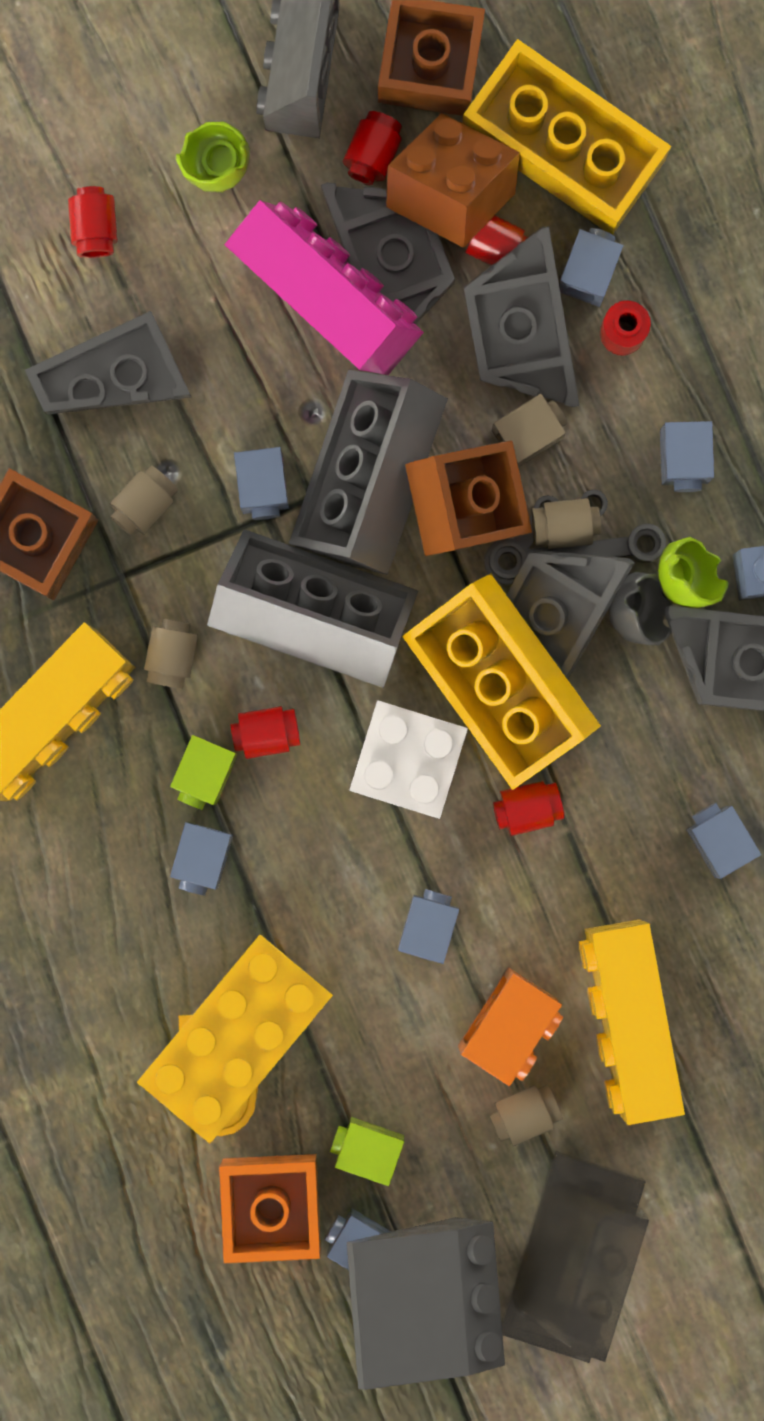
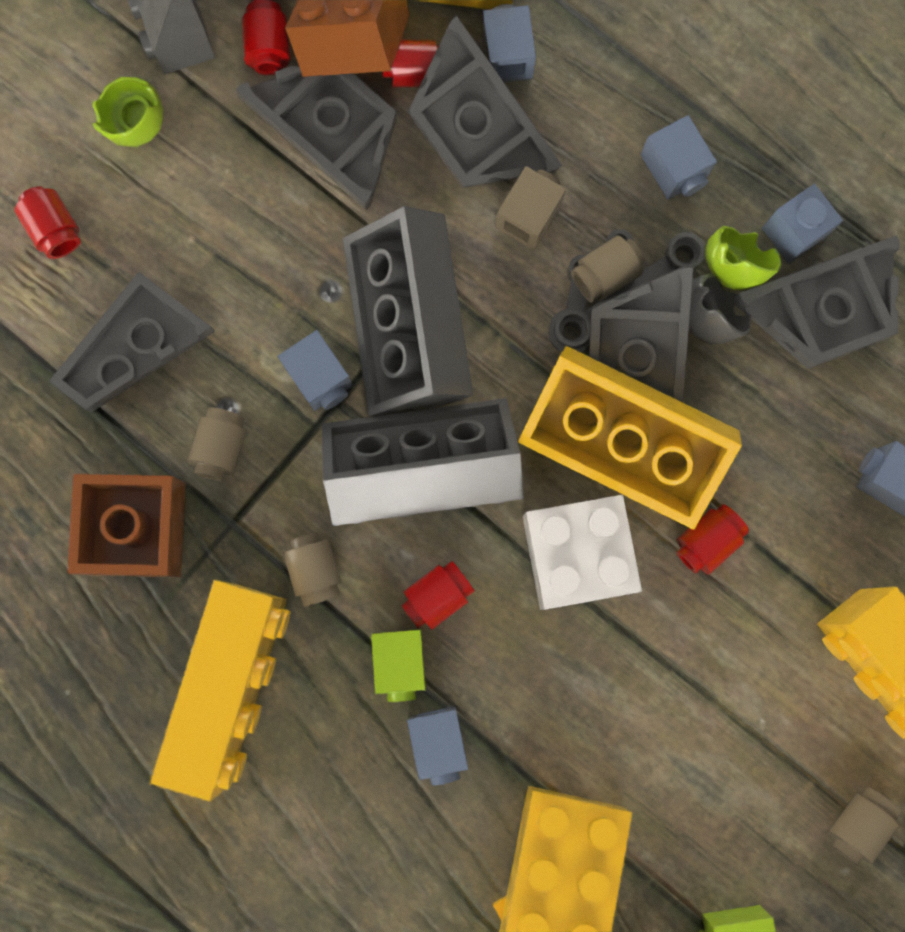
camera: 30 degrees left, 5 degrees down
dark pink brick [224,200,424,375] -> none
sand blue brick [398,889,459,964] -> none
dark orange brick [405,440,532,556] -> none
orange brick [458,967,563,1087] -> none
red brick [600,300,651,356] -> none

